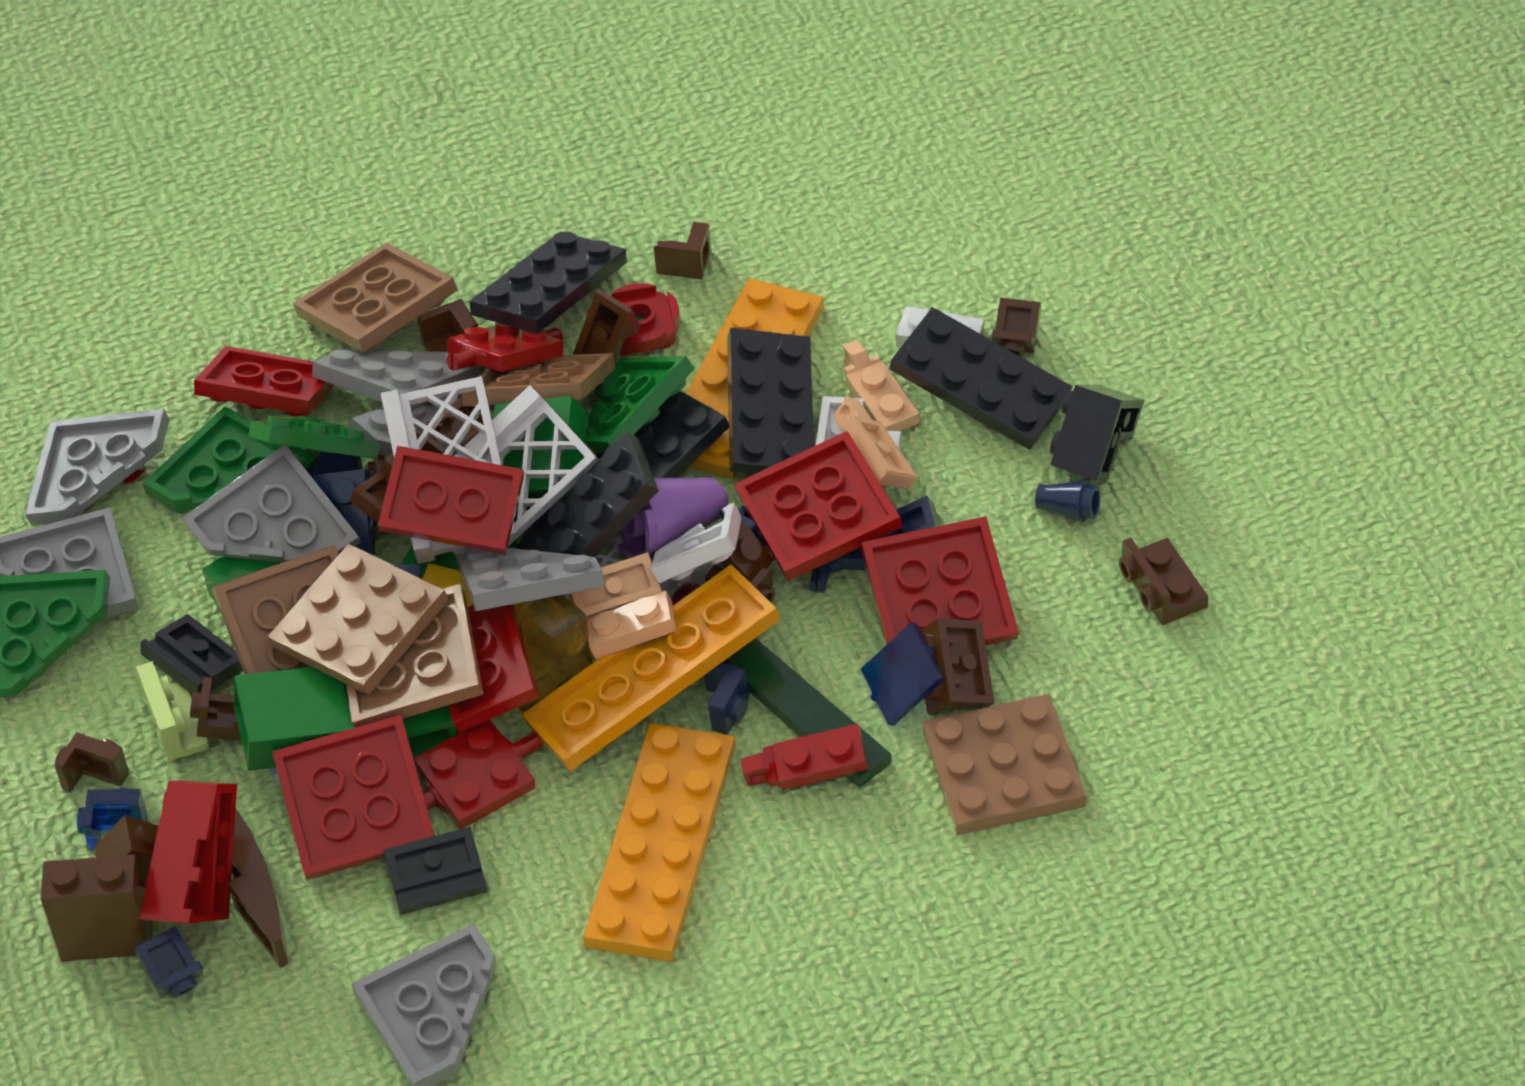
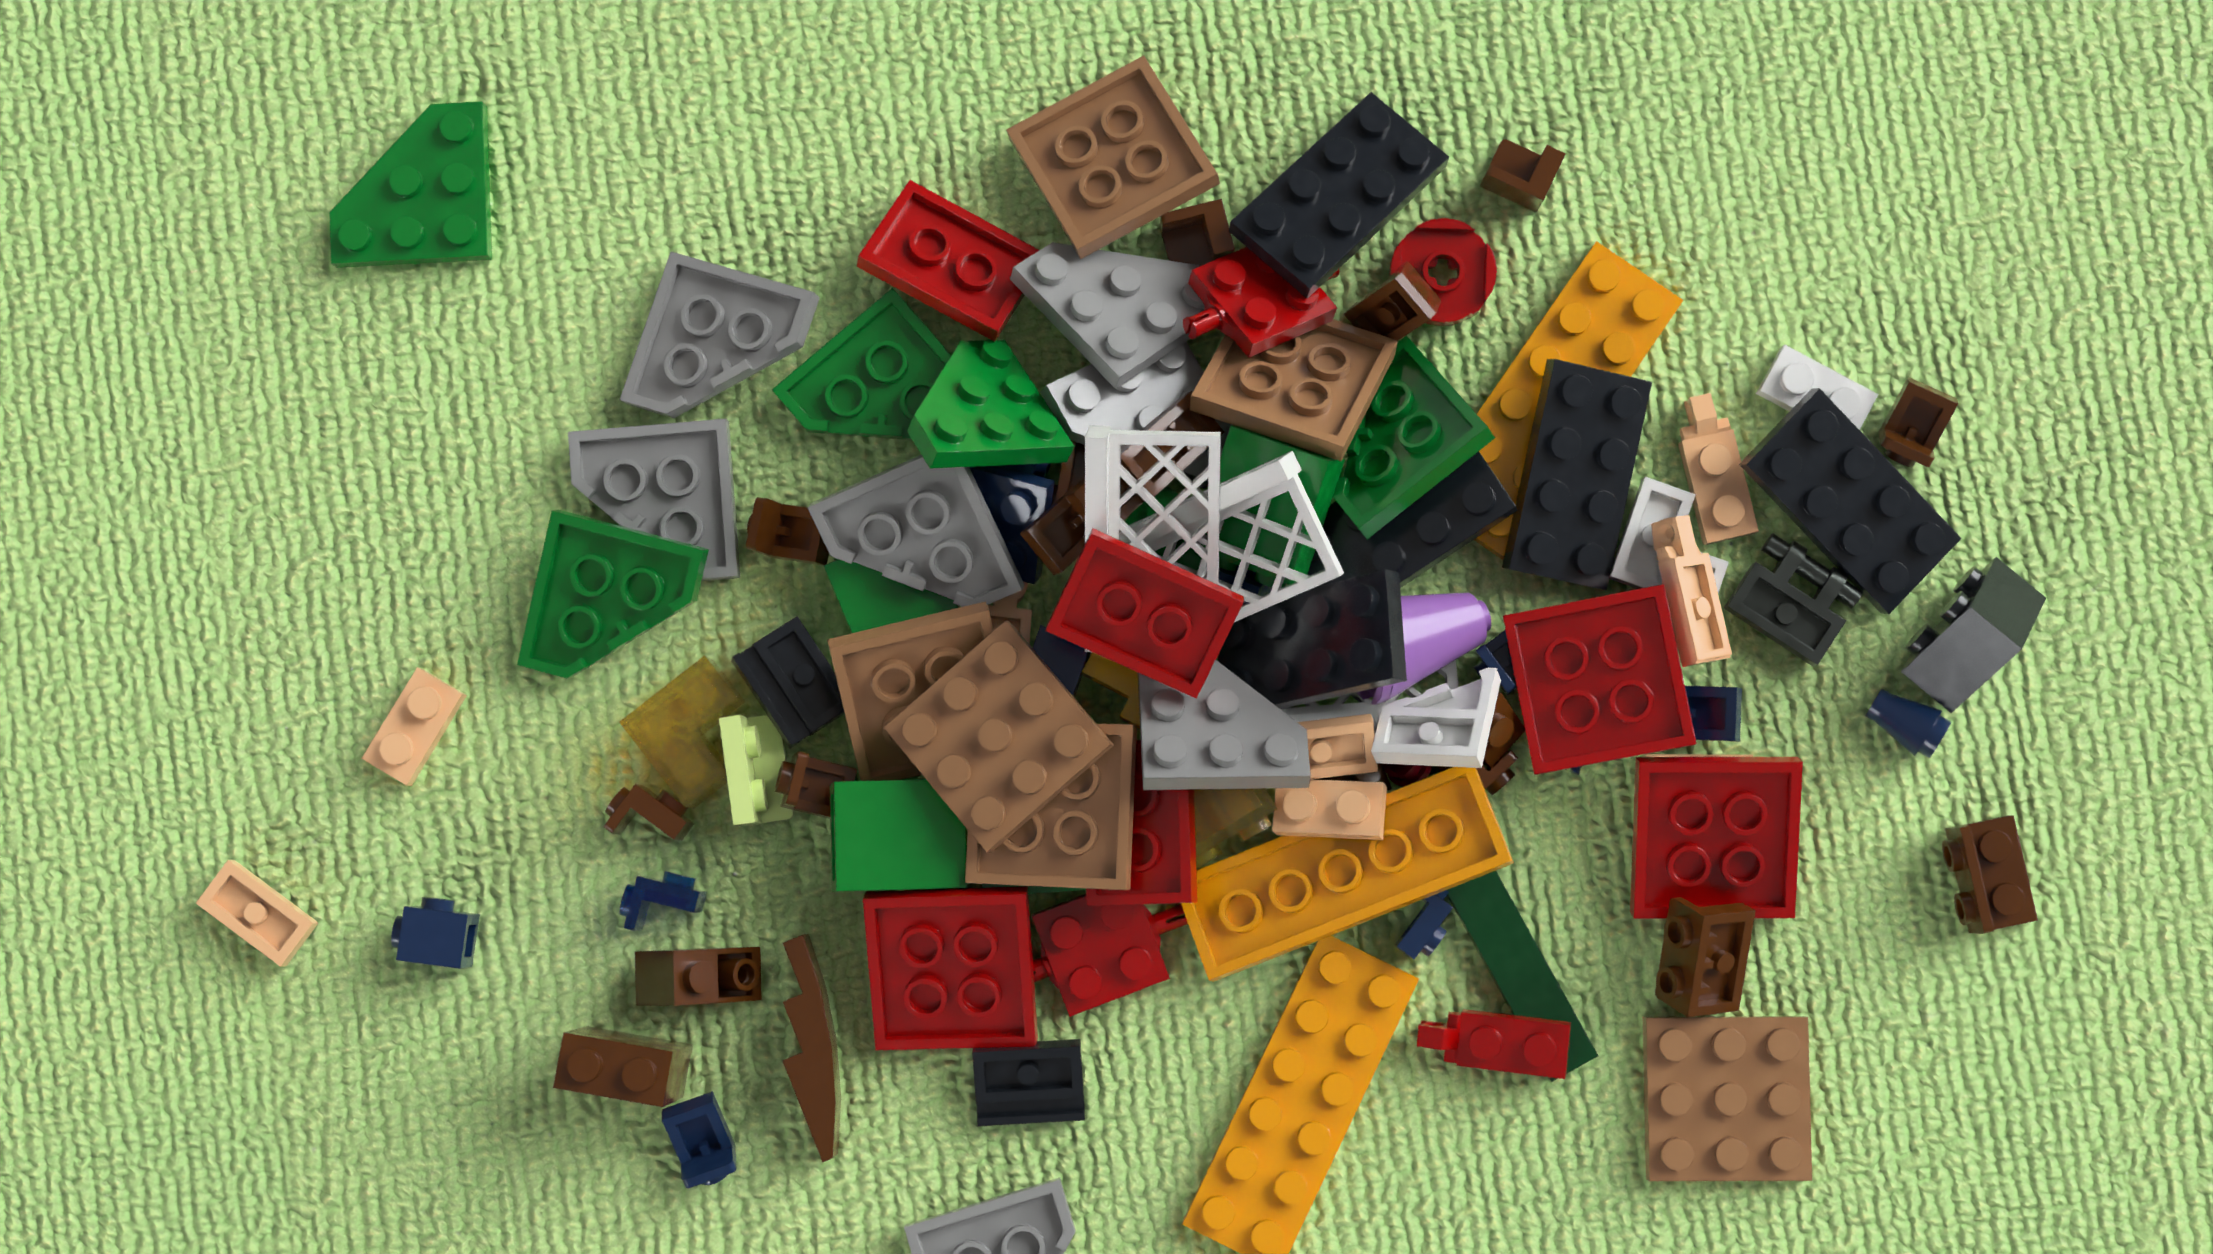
camera: 15 degrees right, 35 degrees up
red wedge [139,780,237,923] -> none
clear blue piece [861,622,945,726] -> none
none -> clear yellow brick [619,655,746,809]
none -> reddish brown bracket [746,497,829,565]
none -> pearl dark grey plate [1724,533,1863,666]

